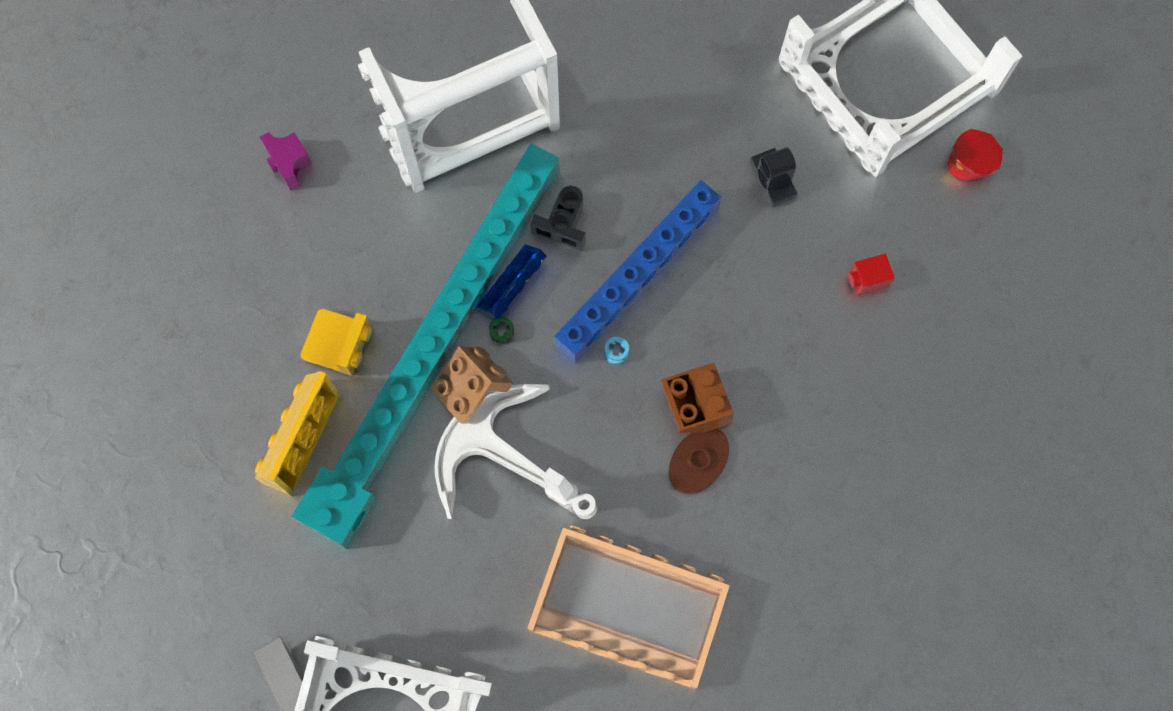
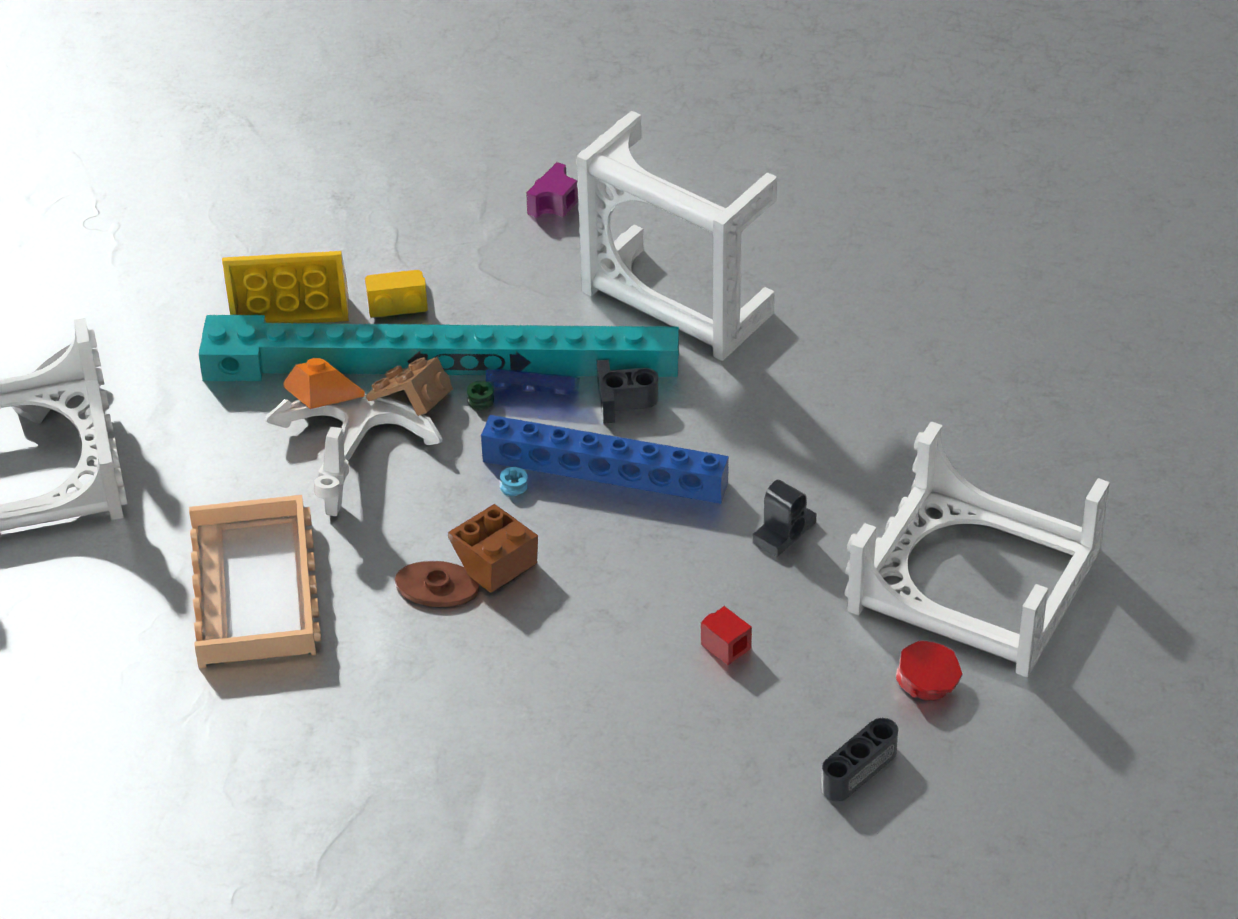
camera: 65 degrees right, 30 degrees down
none -> orange slope [283,358,365,409]
none -> black beam [821,718,898,801]

